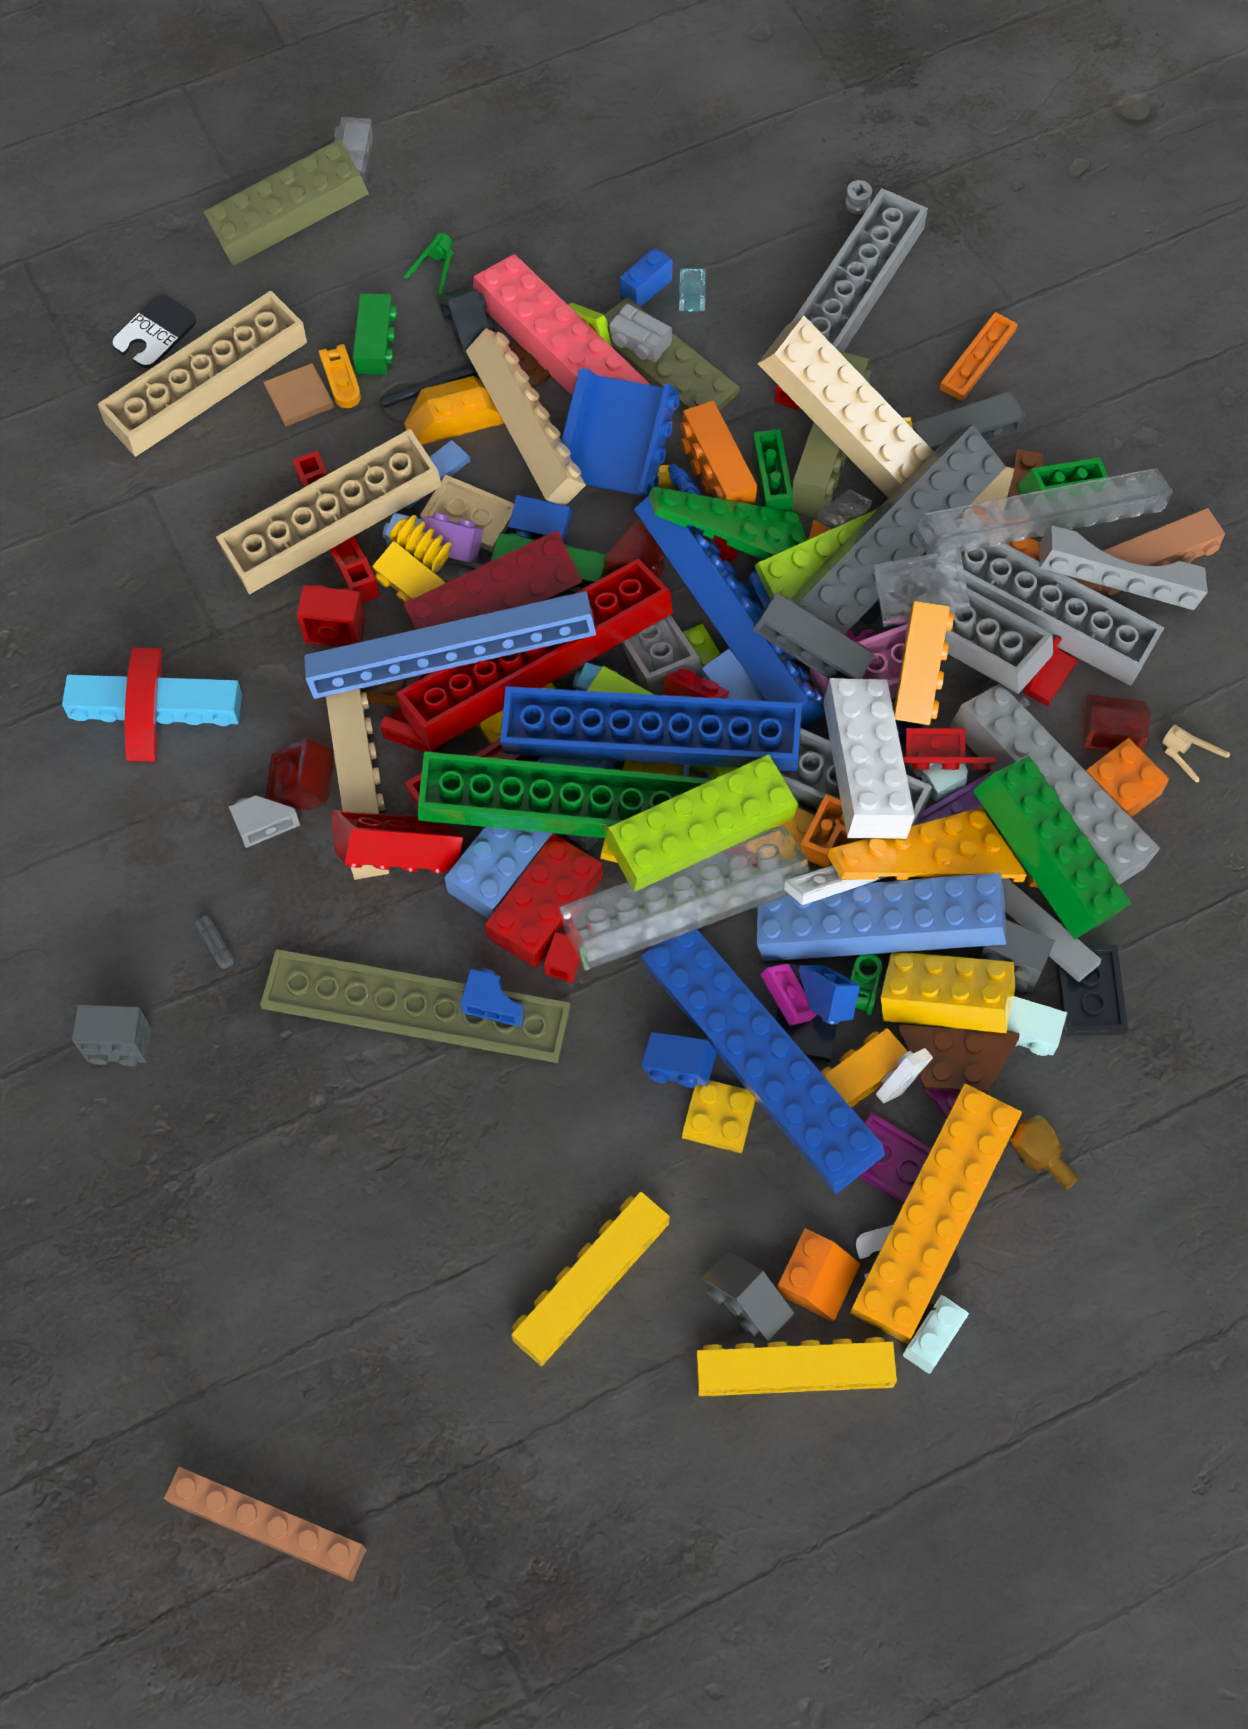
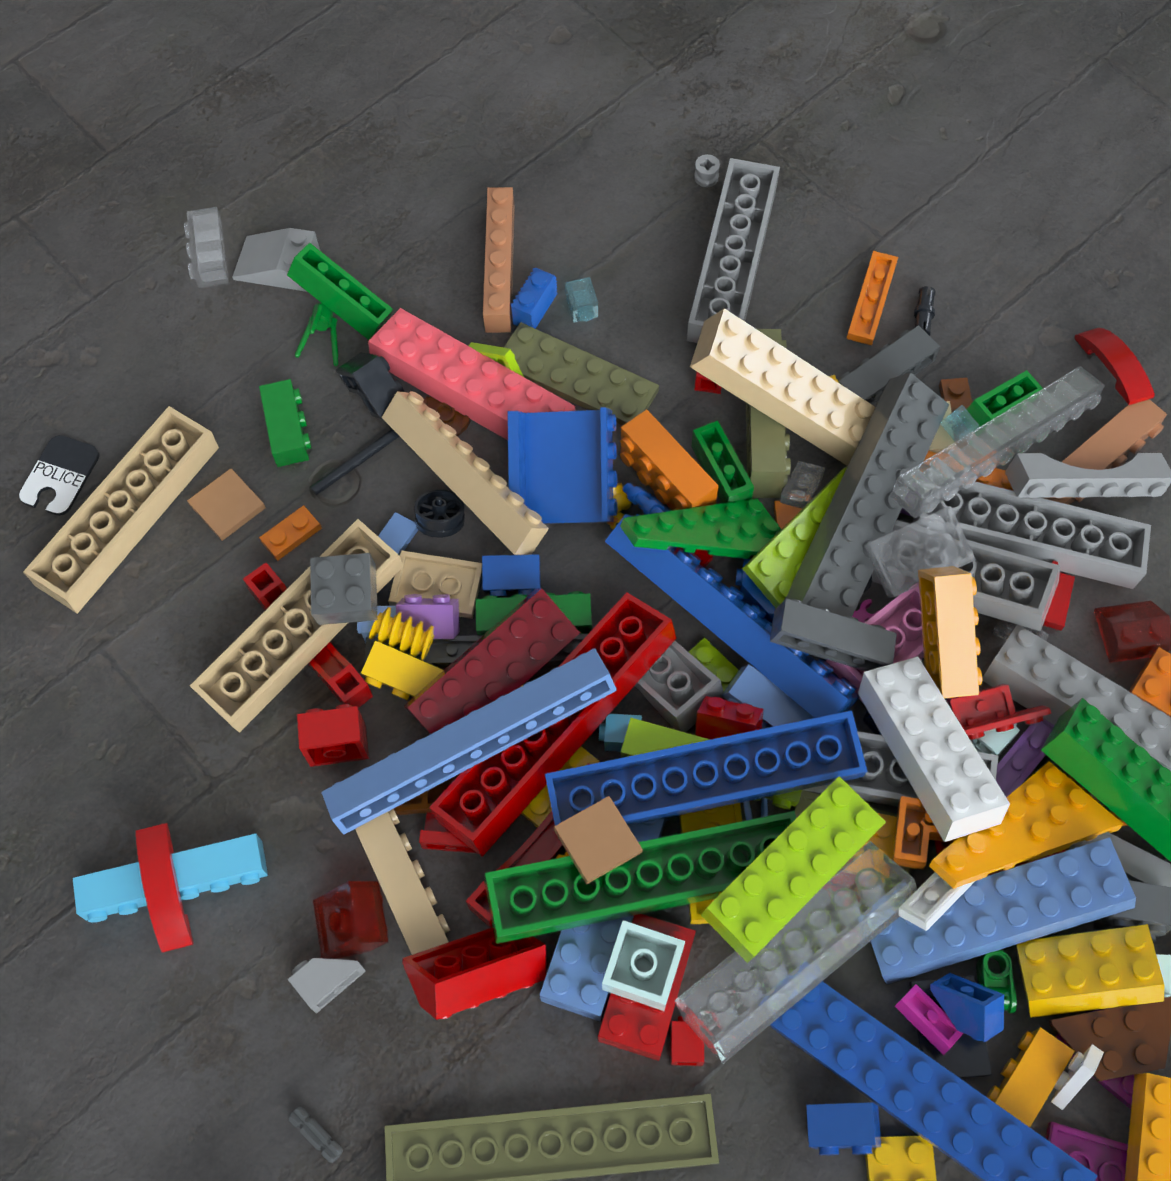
camera: 15 degrees left, 0 degrees up
olive brick [203,139,369,266] -> none
light orange plate [318,344,361,408] -> none
light orange wedge [404,376,504,445] -> none
blue arch [460,969,525,1027] -> none
clear red slope [604,520,665,578] -> none
light grey brick [610,303,672,363] -> none
none -> light grey slope [232,228,320,292]
none -> orange plate [259,505,322,561]
none -> green brick [287,242,393,340]
none -> dark grey brick [310,553,378,625]
none -> black wheel [414,490,465,538]
none -> nougat brick [483,187,515,333]
none -> medium nougat tile [554,796,643,884]
none -> light aqua brick [602,920,685,1011]
none -> black pin [914,286,936,336]
none -> clear light blue brick [940,405,982,446]
none -> red slope [1074,328,1155,405]

